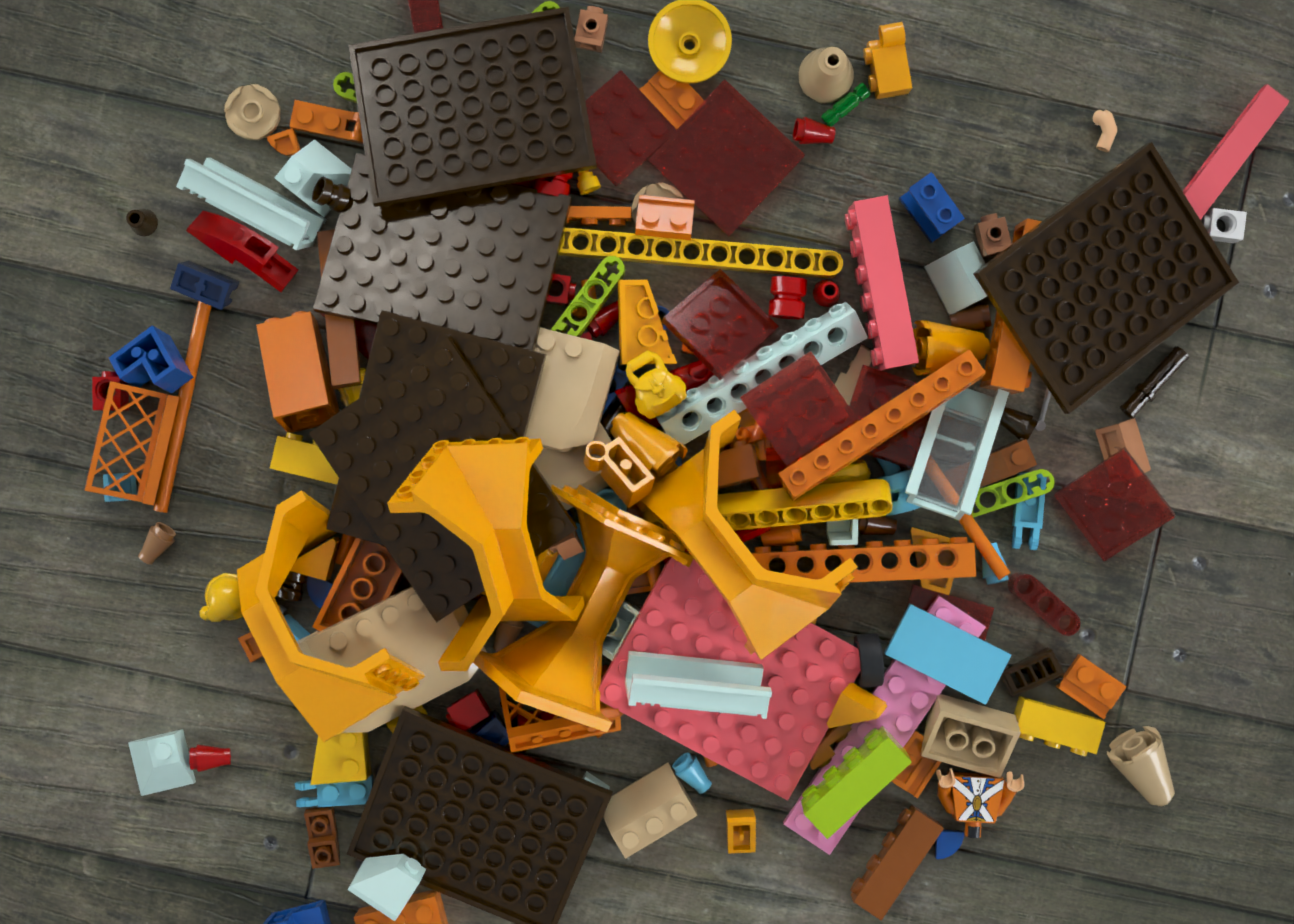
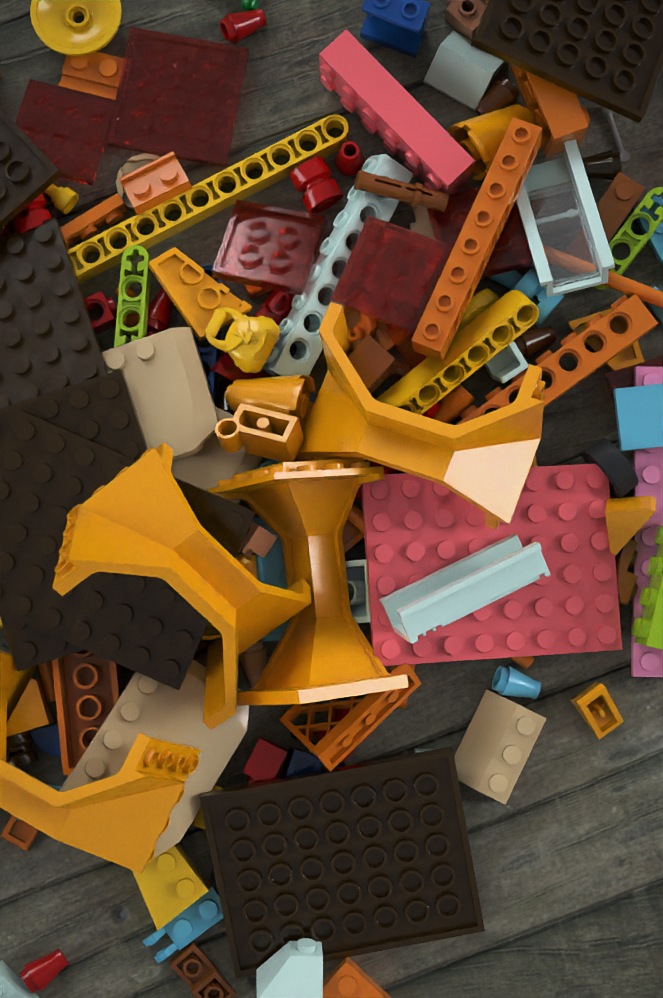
camera: 30 degrees left, 5 degrees down
none -> dark orange pin [354,170,449,213]

